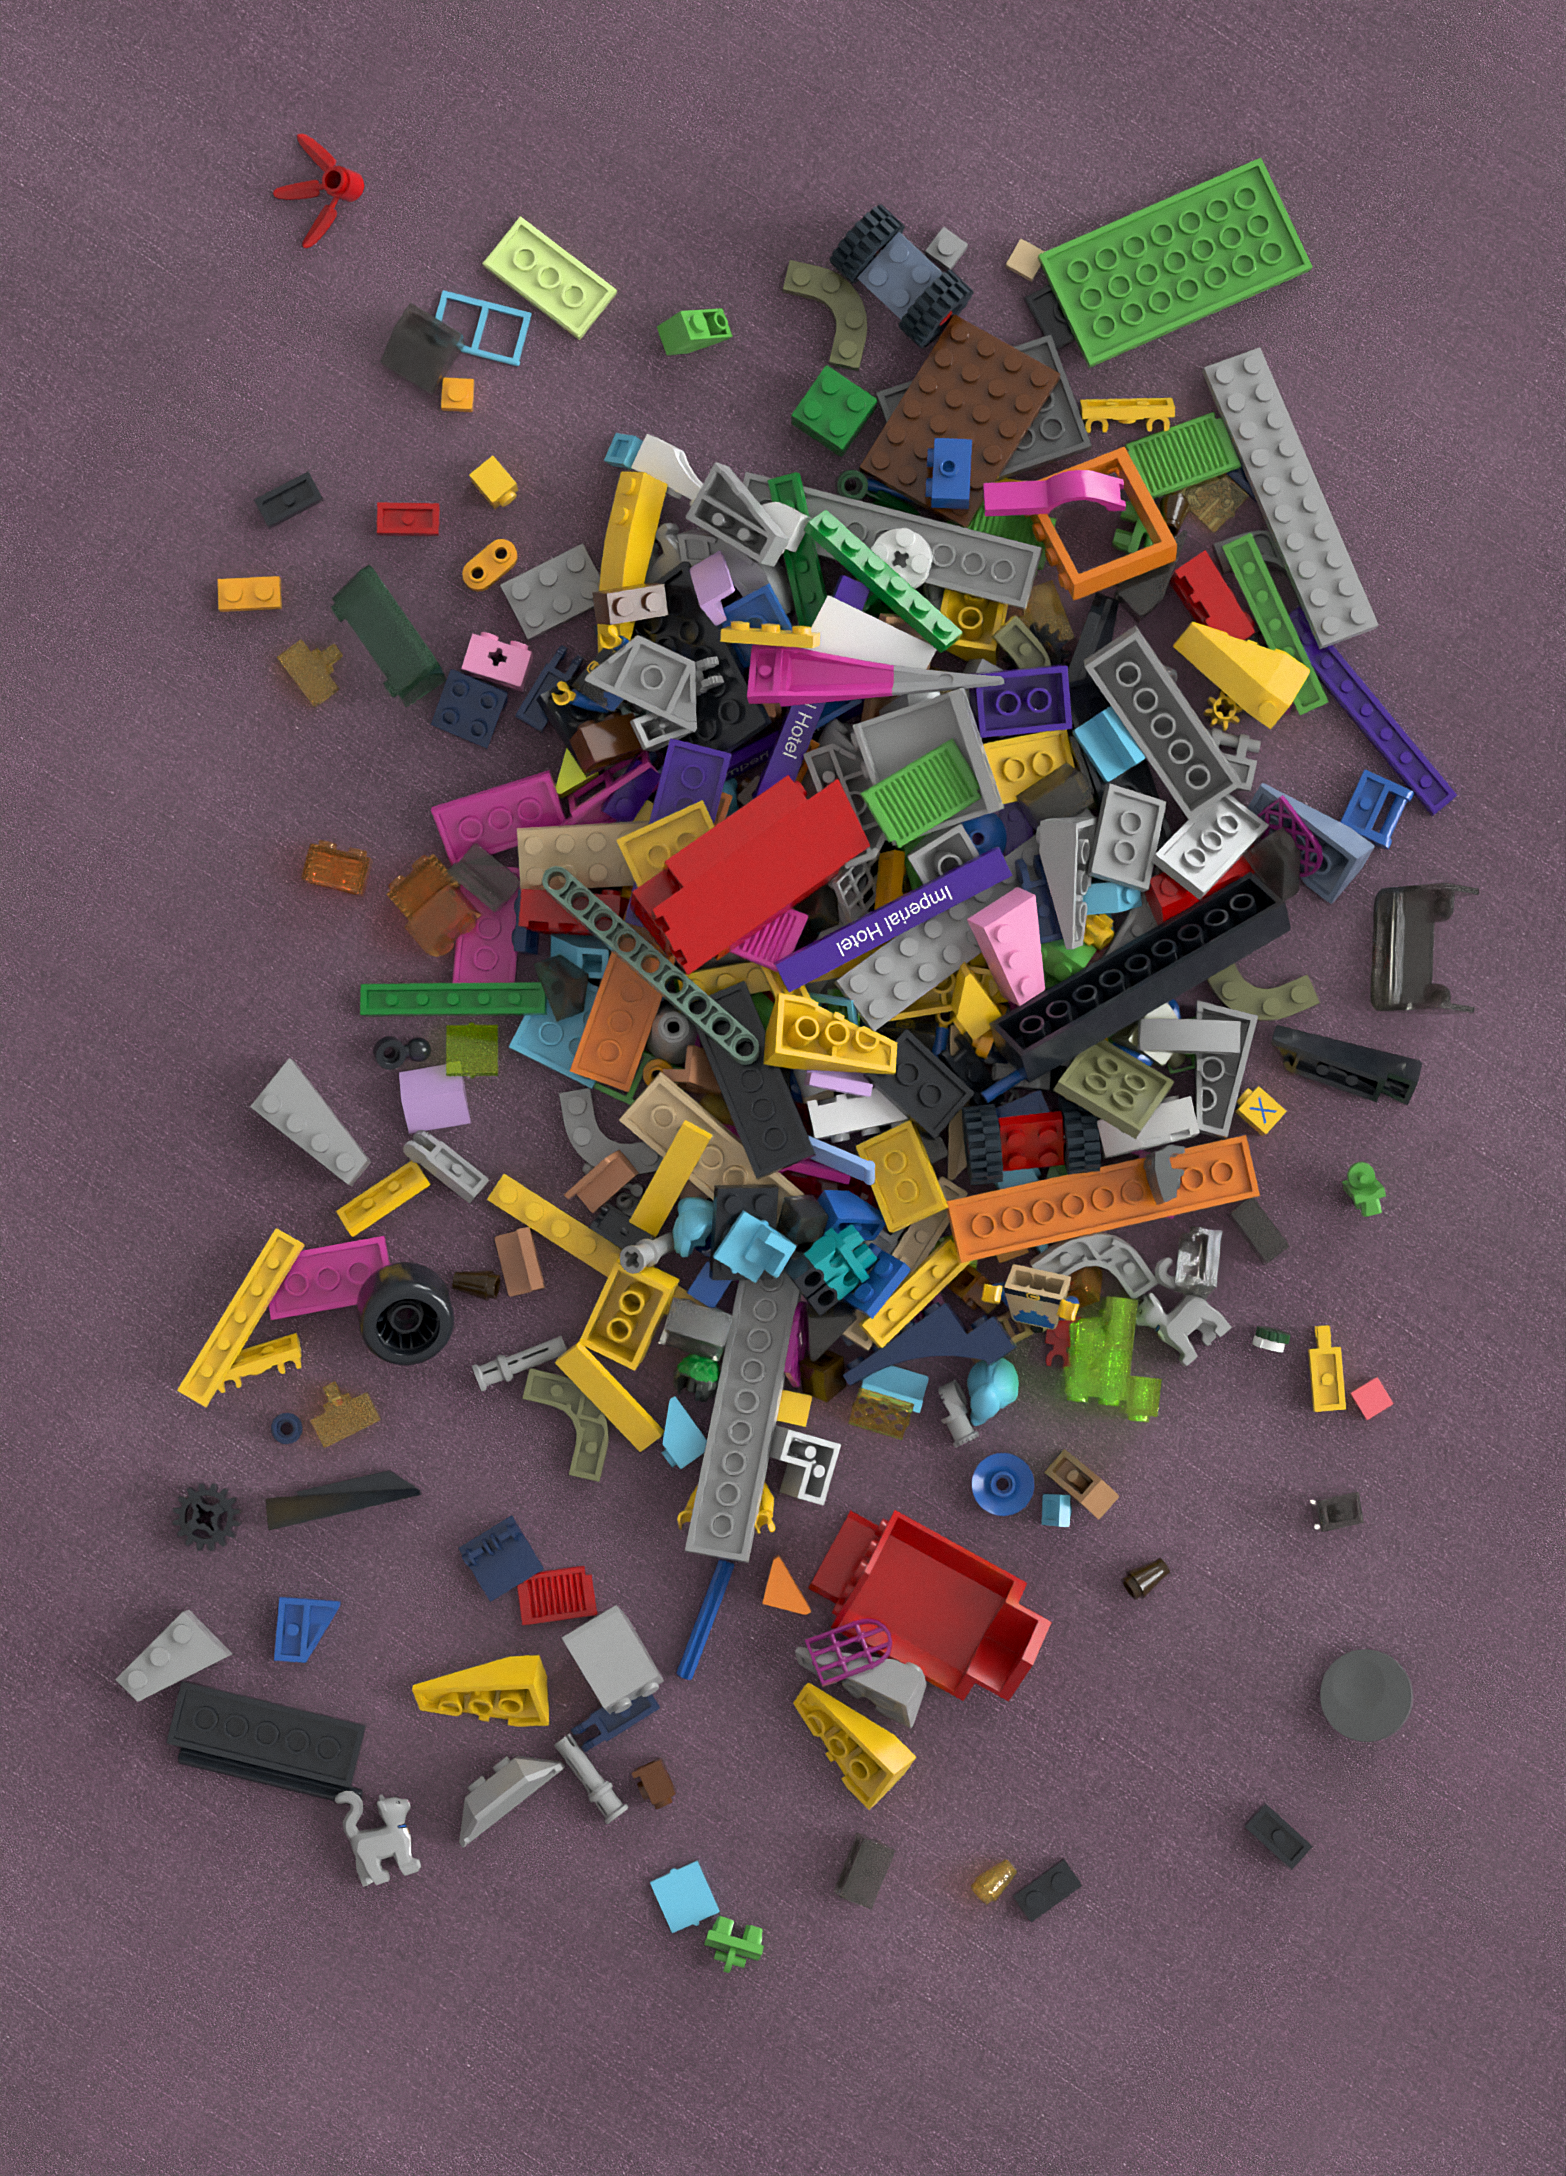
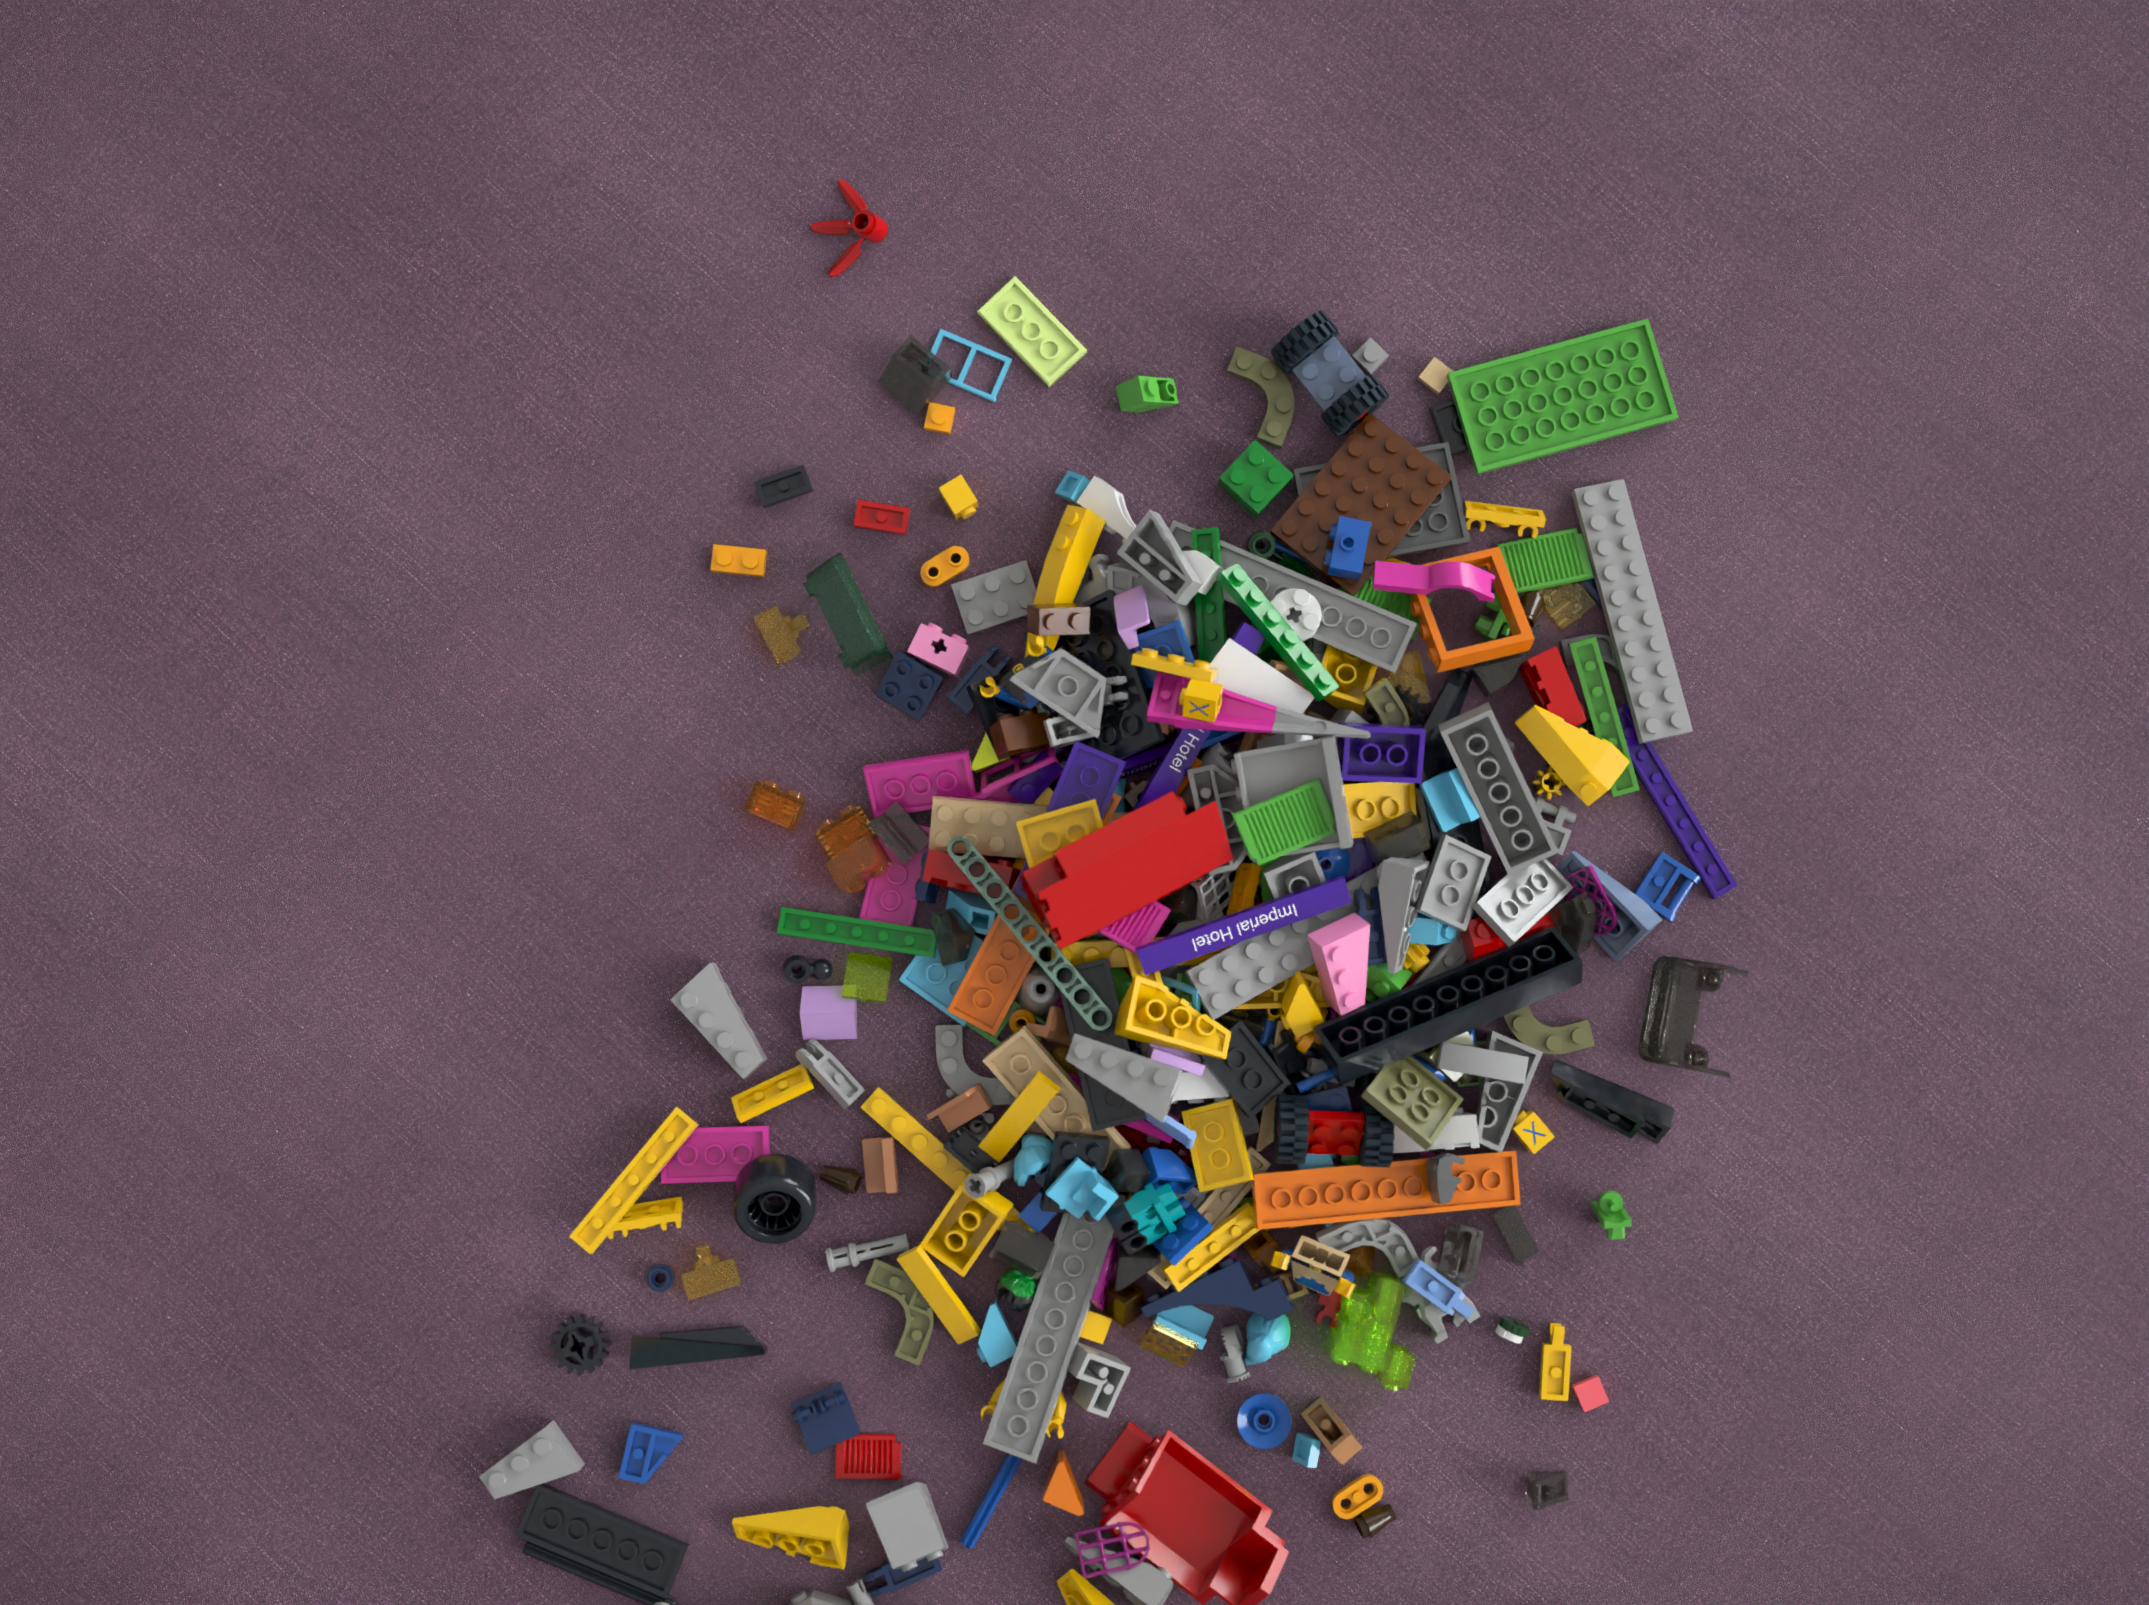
camera: 10 degrees right, 0 degrees up
none -> light grey wedge [1066,1033,1182,1123]
none -> yellow brick [1179,678,1223,723]
none -> light orange plate [1332,1474,1383,1519]
none -> medium blue hinge [1401,1258,1474,1319]

